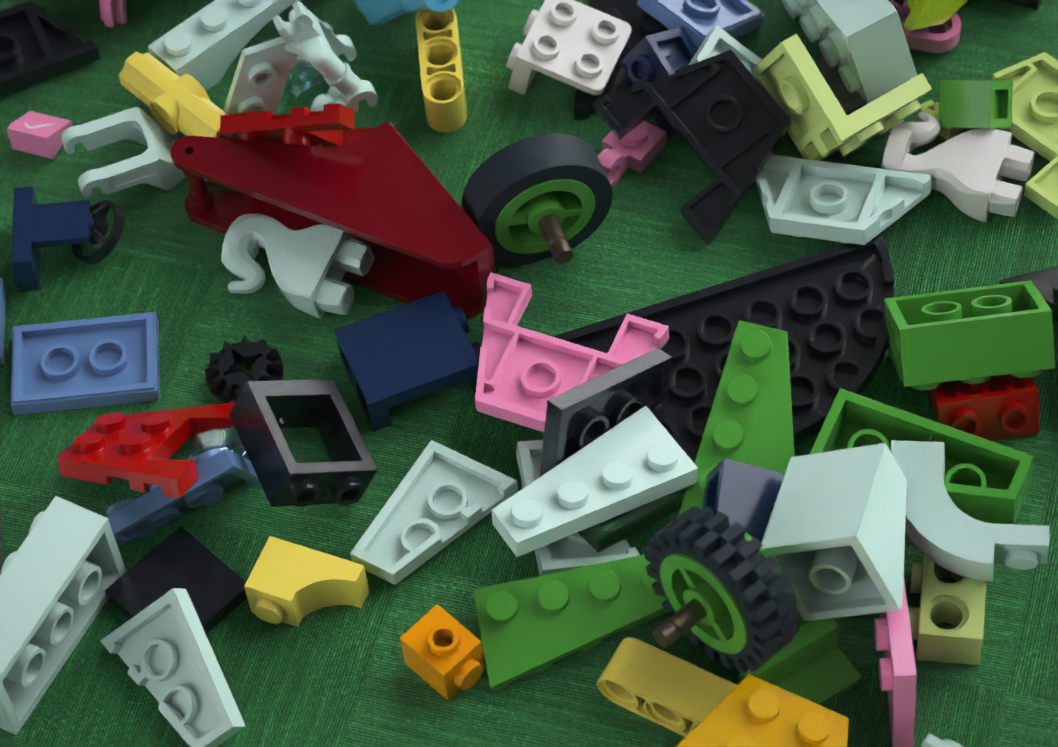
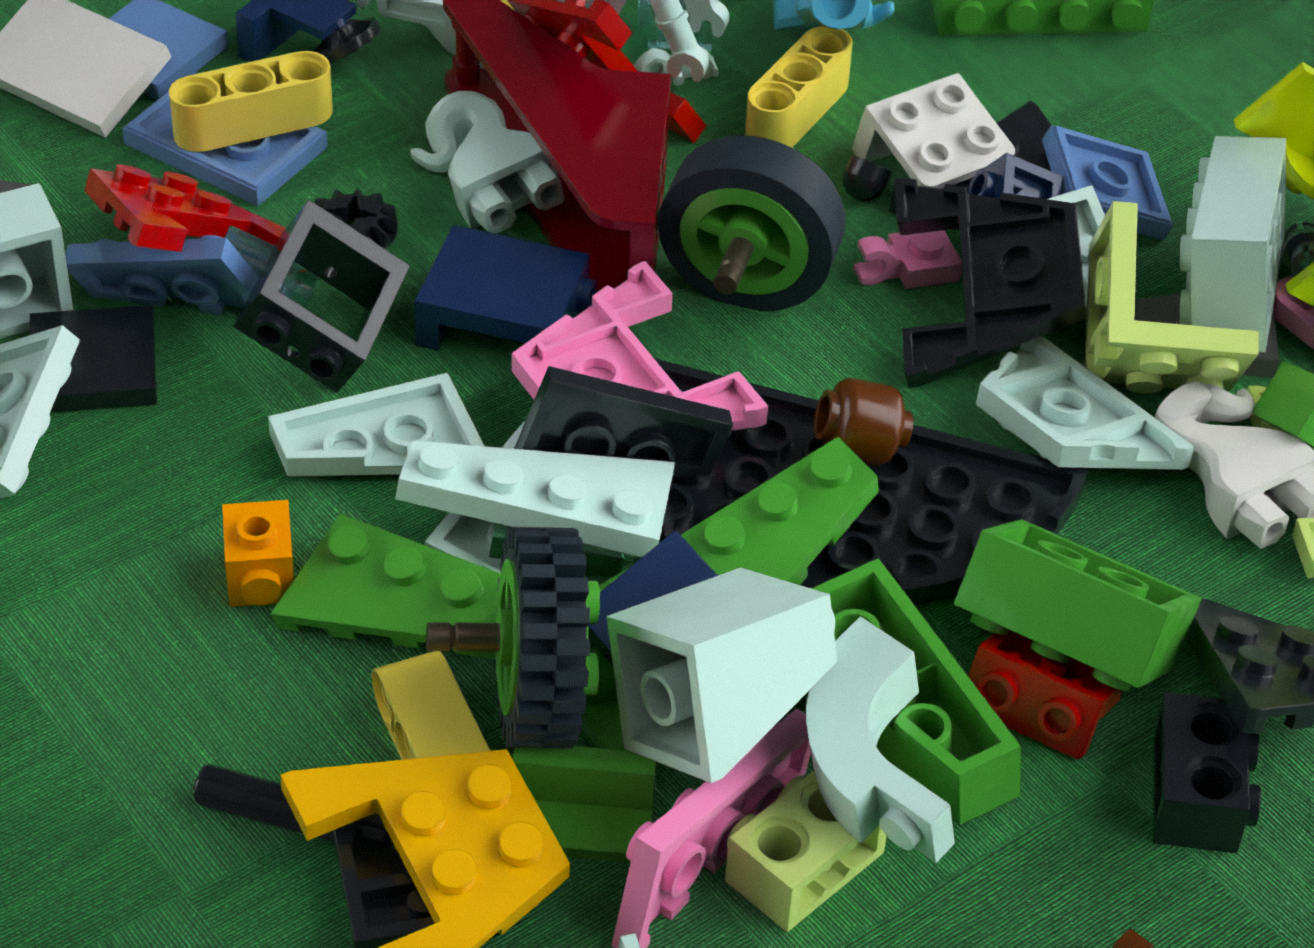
camera: 30 degrees right, 10 degrees down
light yellow arch [244,536,369,627] -> none
none -> light yellow beam [169,51,333,152]
none -> reddish brown head [814,378,913,466]
none -> black hinge [842,155,892,201]

